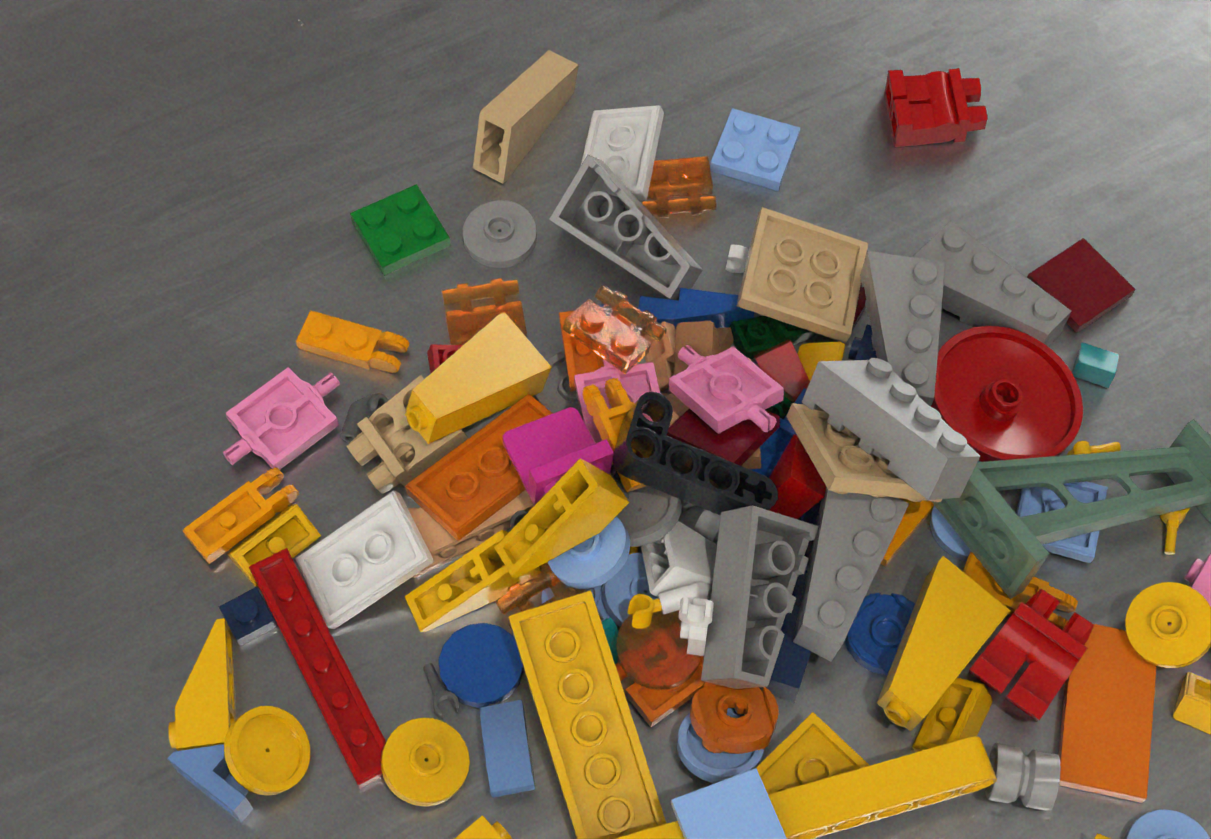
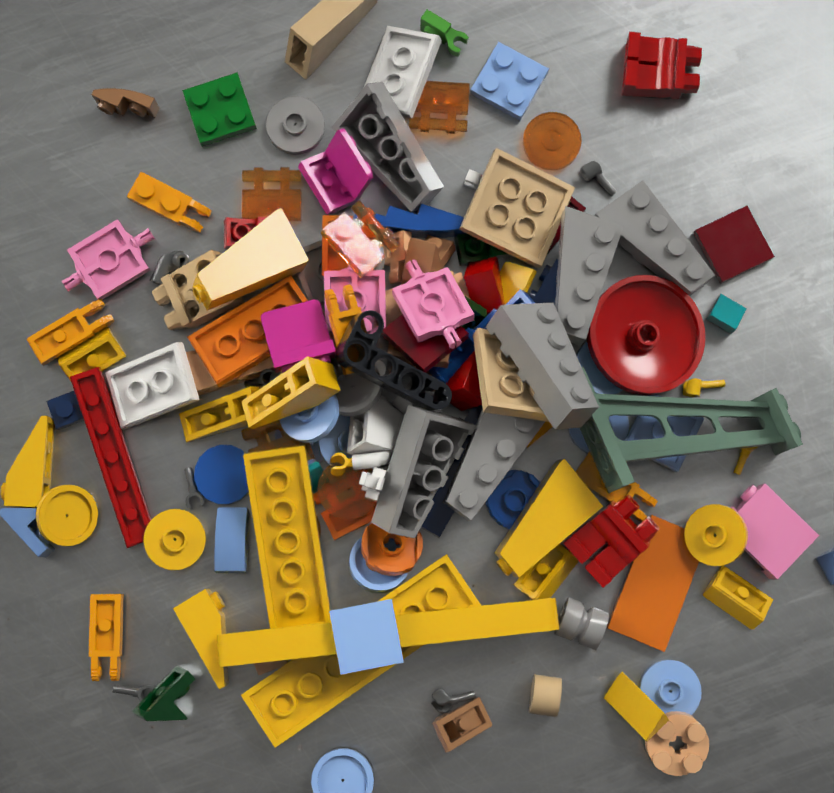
camera: 10 degrees right, 20 degrees up
none -> medium nougat slope [91,88,160,118]
none -> dark pink bracket [298,128,373,215]
none -> bright green plate [420,9,469,57]
none -> clear orange piece [523,112,582,170]
none -> dark grey hand [580,161,617,196]

